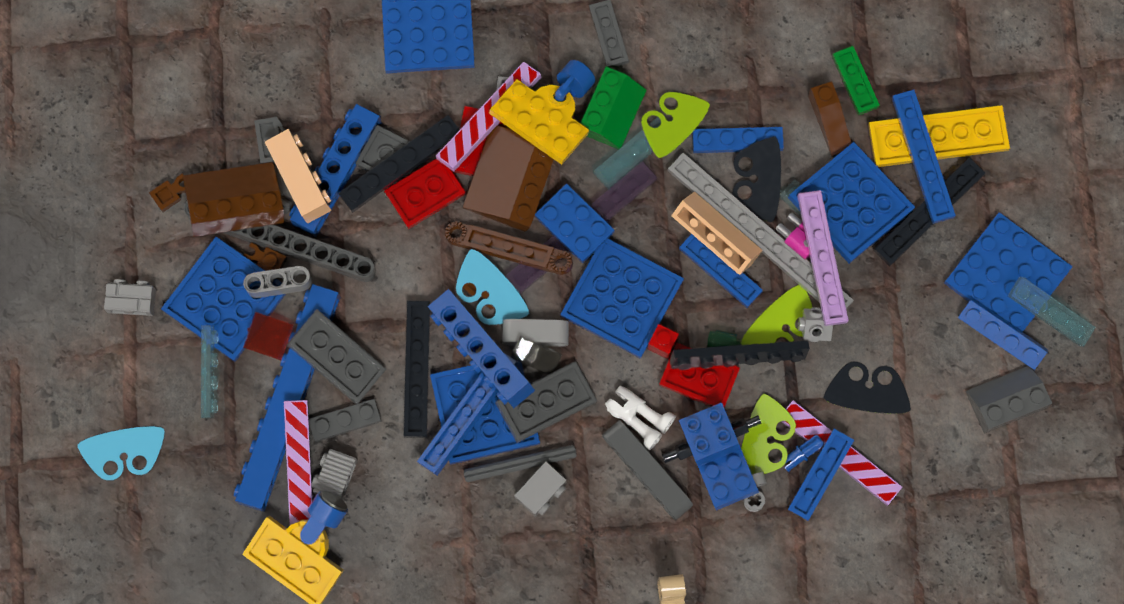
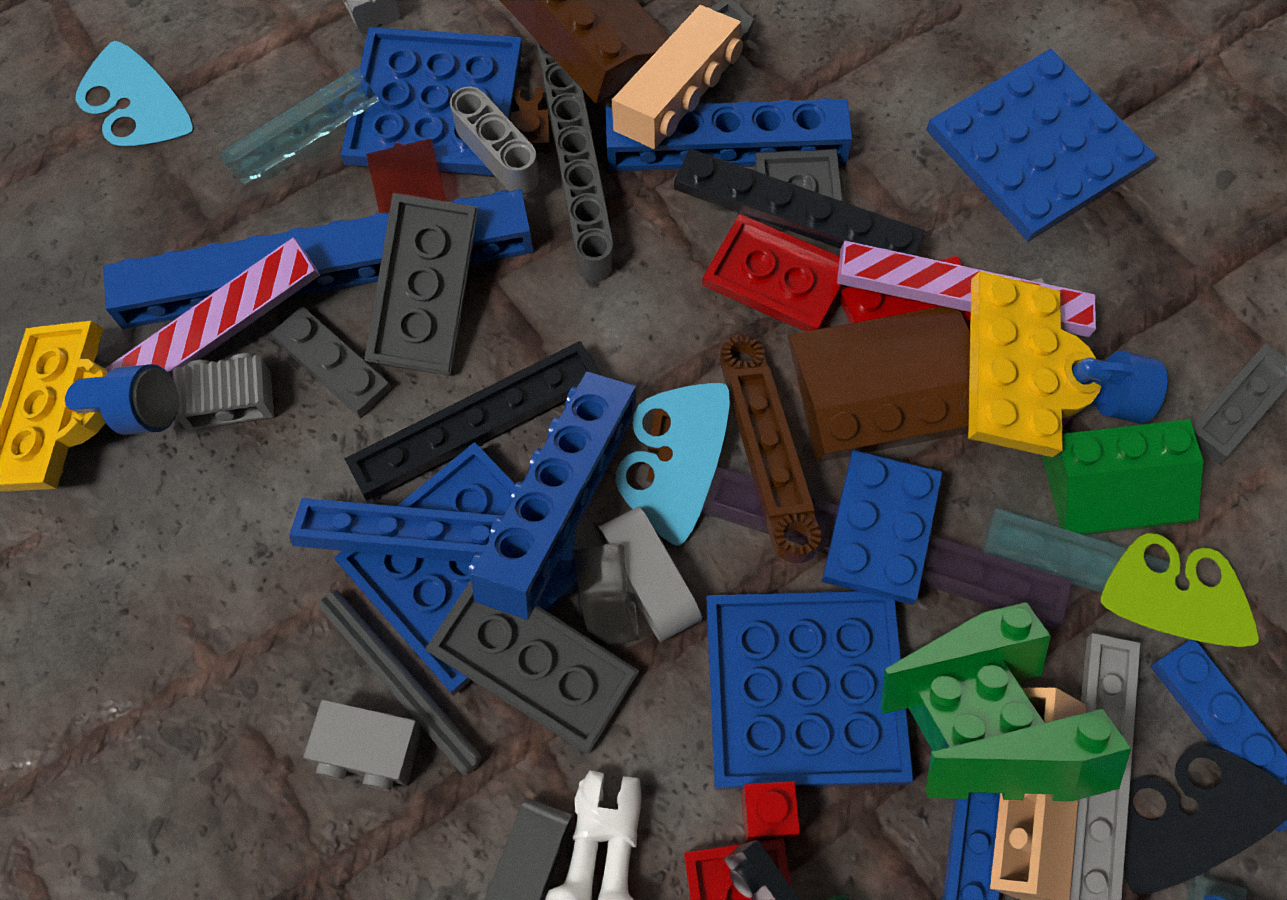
camera: 60 degrees right, 10 degrees down
none -> green wedge [880,602,1131,801]

